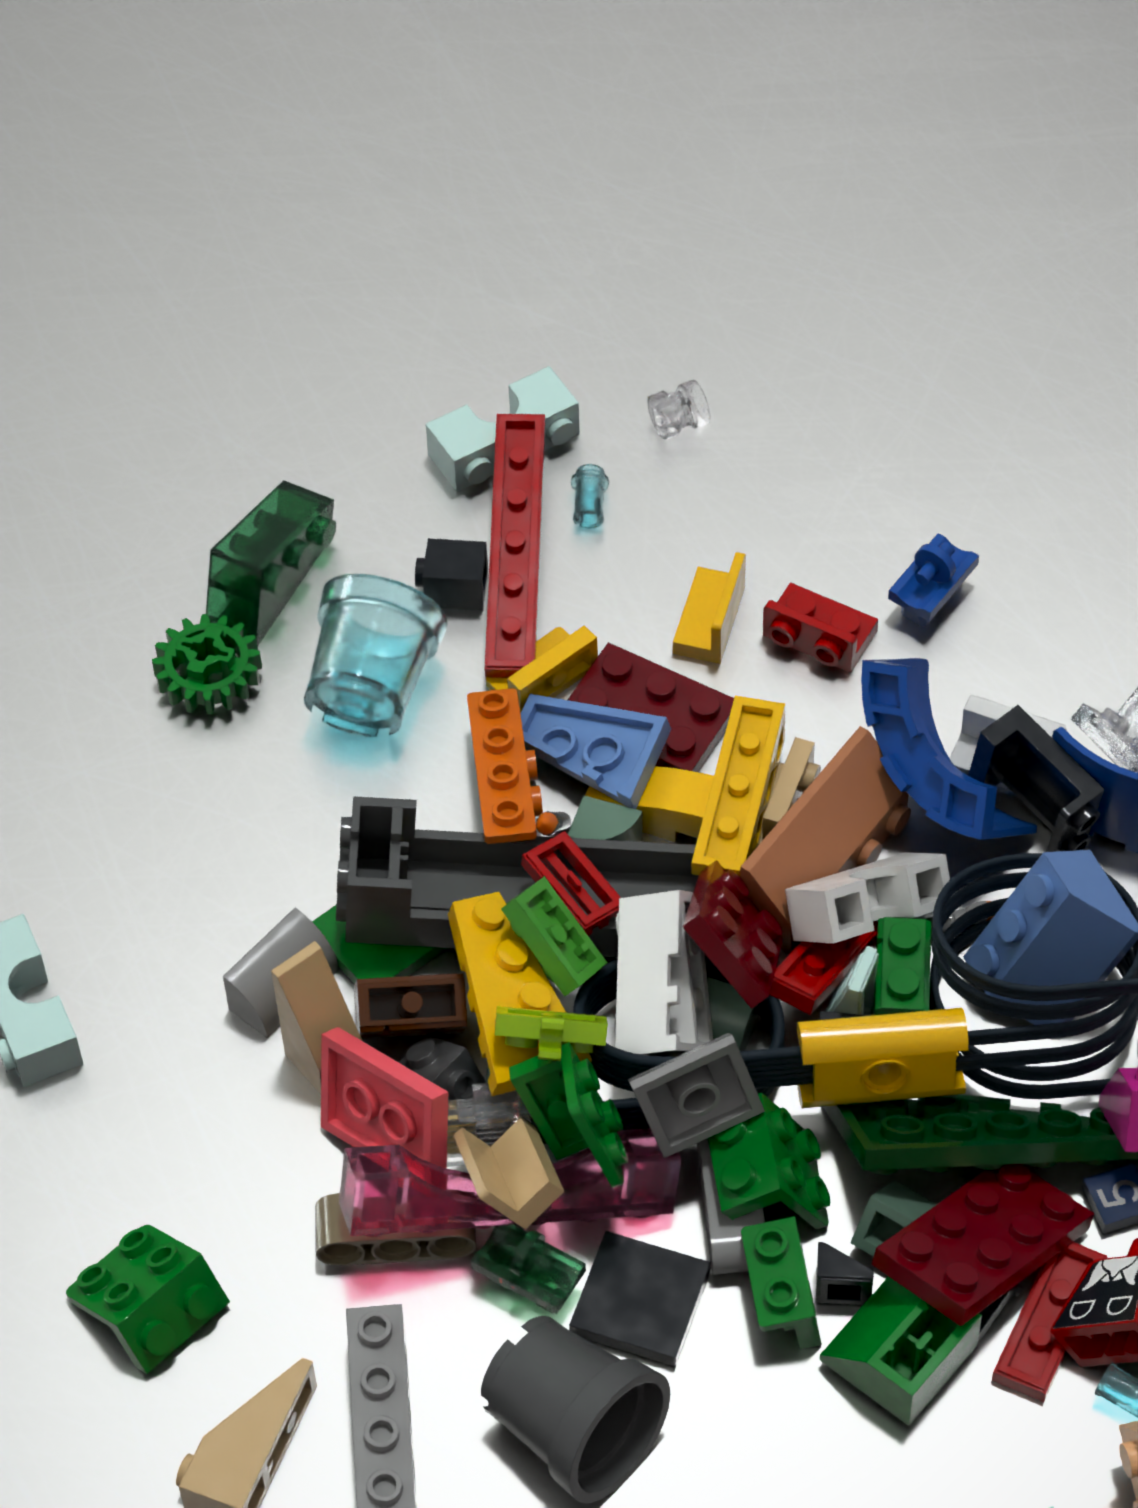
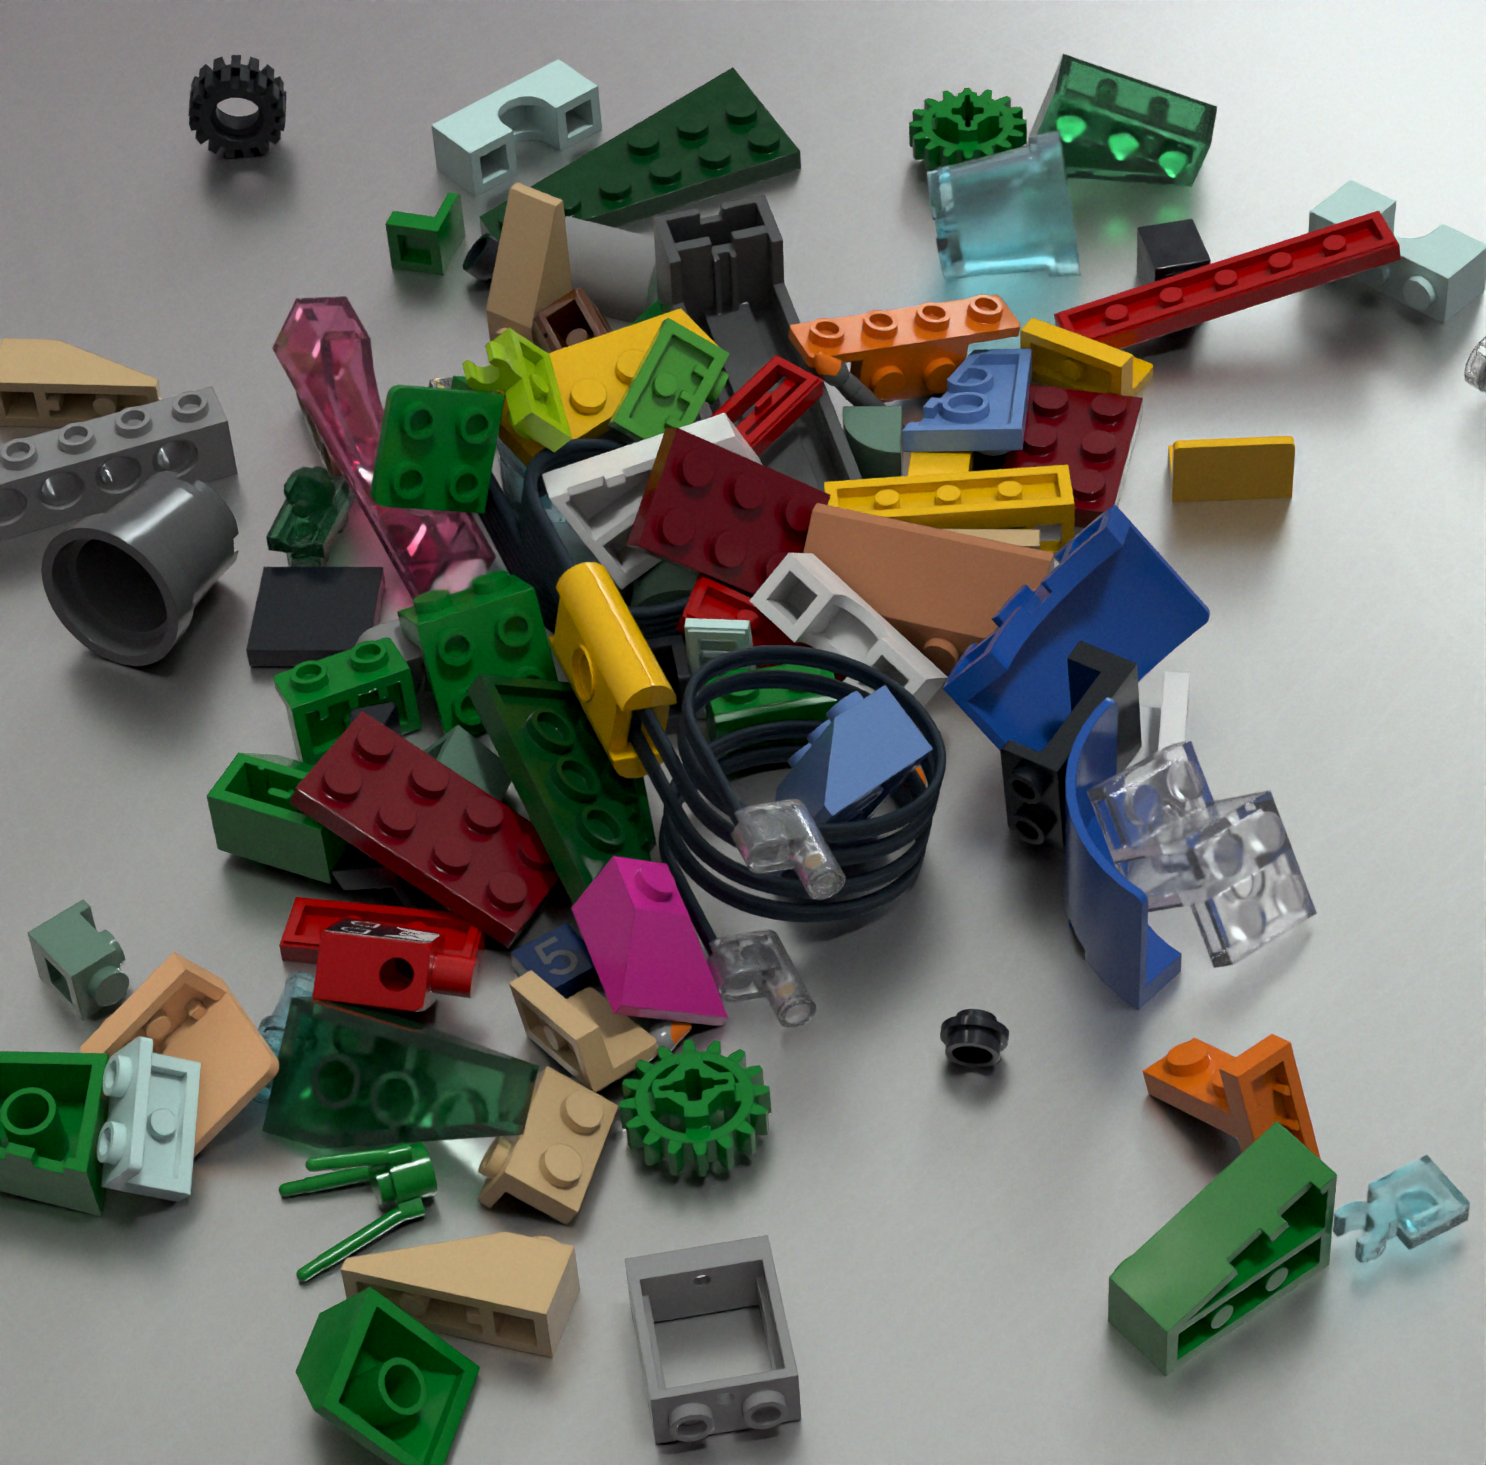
camera: 75 degrees right, 10 degrees down
green bracket [66,1225,230,1374] -> none
coral plate [321,1027,449,1194] -> none
tan panel [453,1117,564,1230] -> none
clear light blue pin [571,464,609,529] -> none
light grey slope [628,1033,765,1158] -> none
red bracket [763,582,878,673] -> none
blue hips [888,533,979,627] -> none
none -> green panel [385,193,466,276]
none -> black hinge [463,233,499,283]
none -> dark green wing [479,67,801,241]

